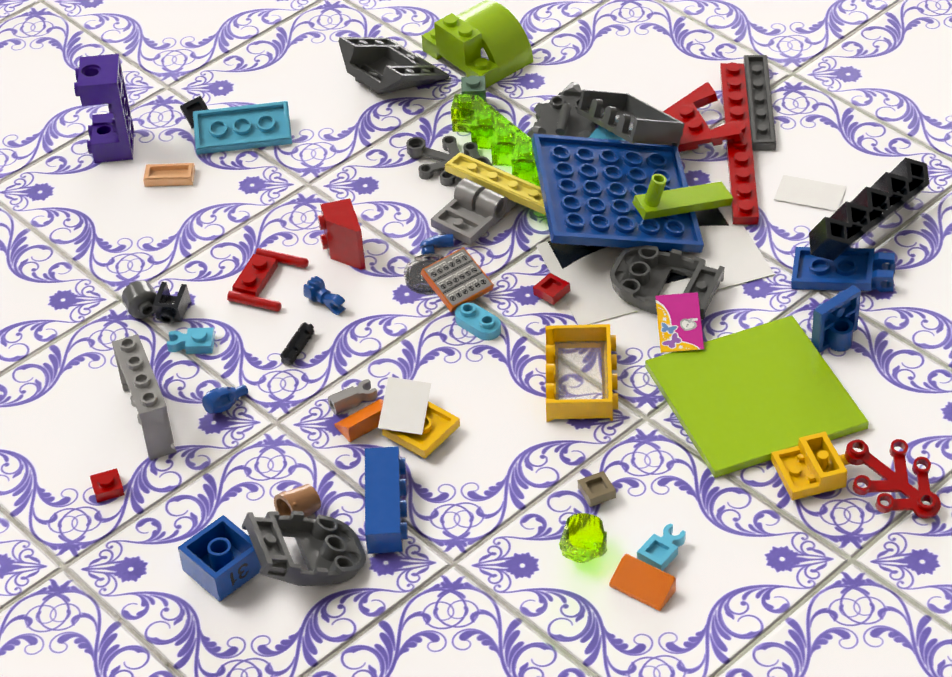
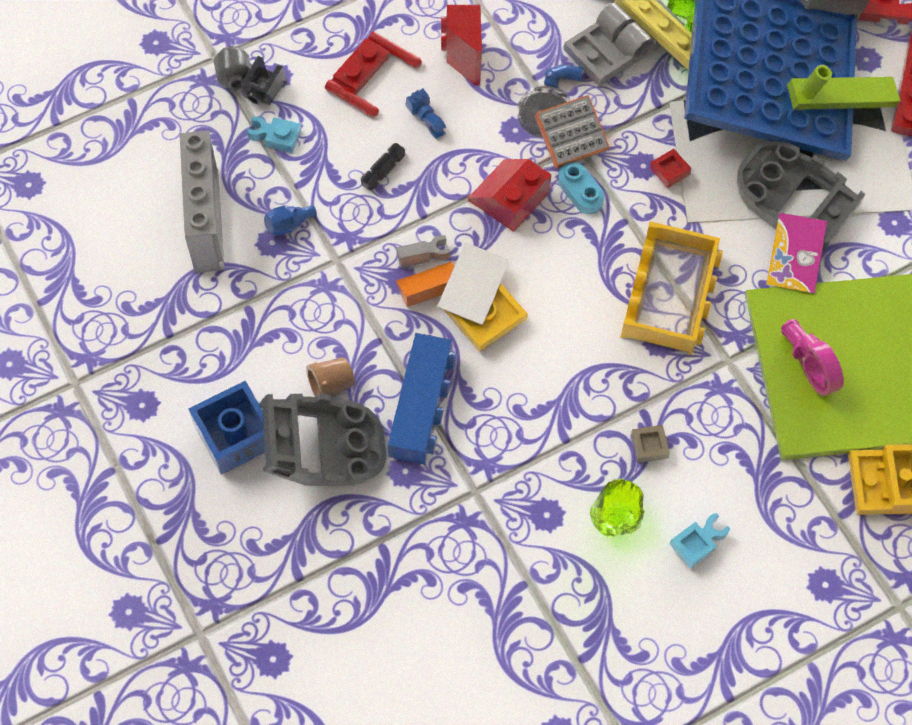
camera: 10 degrees right, 20 degrees up
red plate [90,468,125,503] -> none
orange slope [609,554,676,611] -> none
none -> red slope [468,159,552,232]
none -> dark pink pin [781,319,844,396]

